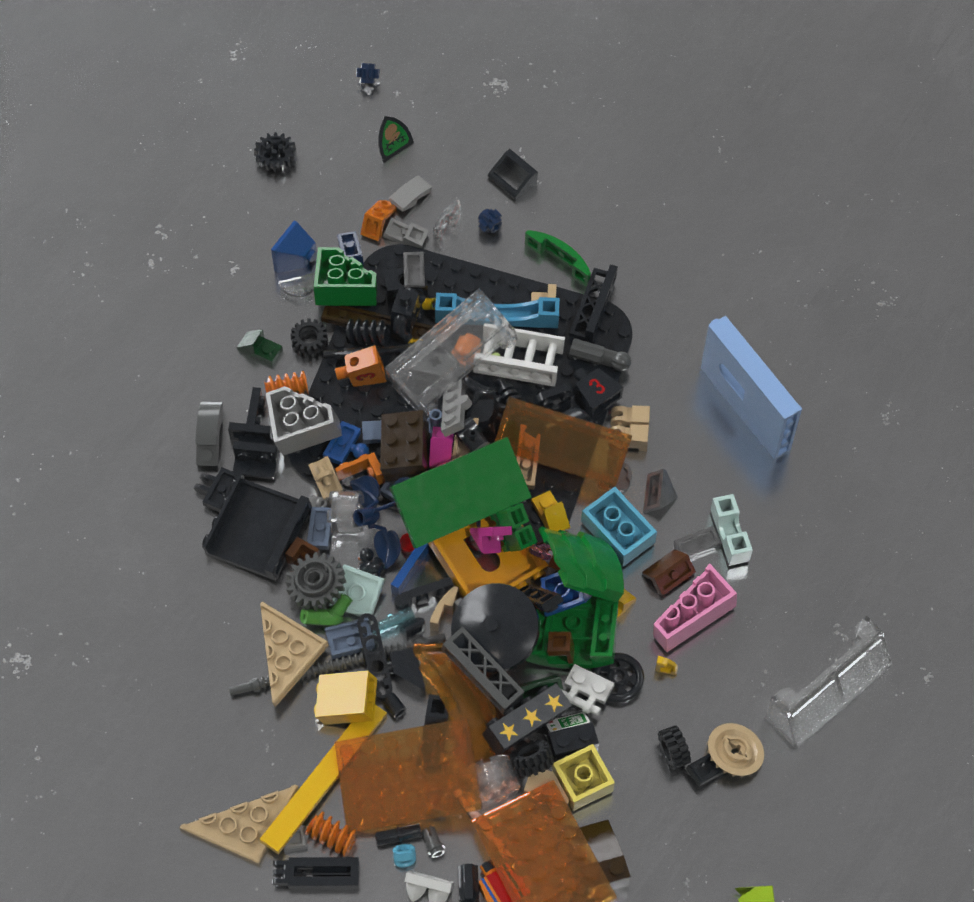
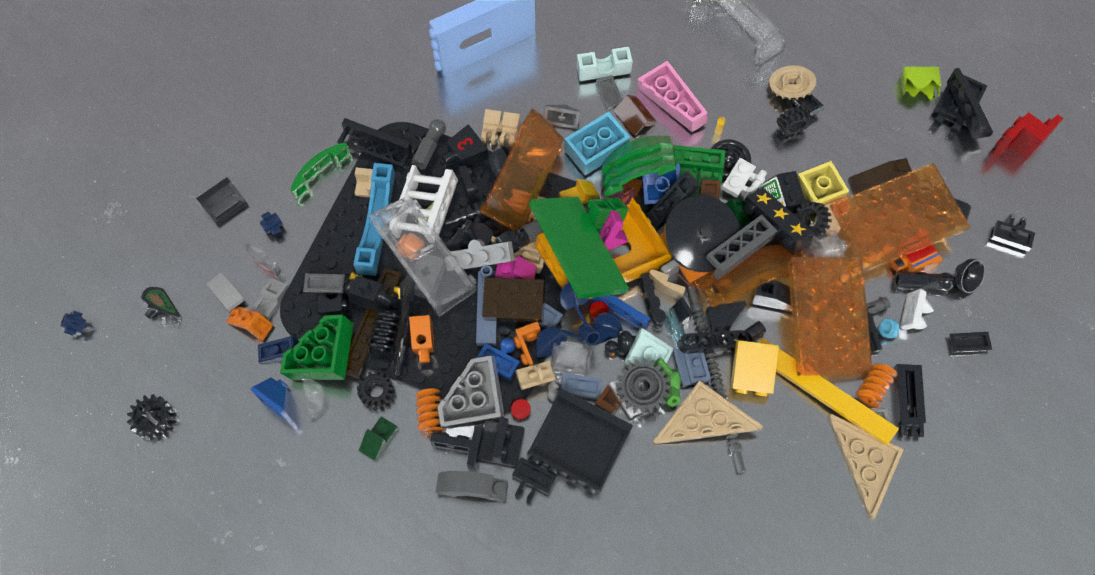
camera: 85 degrees left, 5 degrees up
none -> red tile [510,398,531,419]

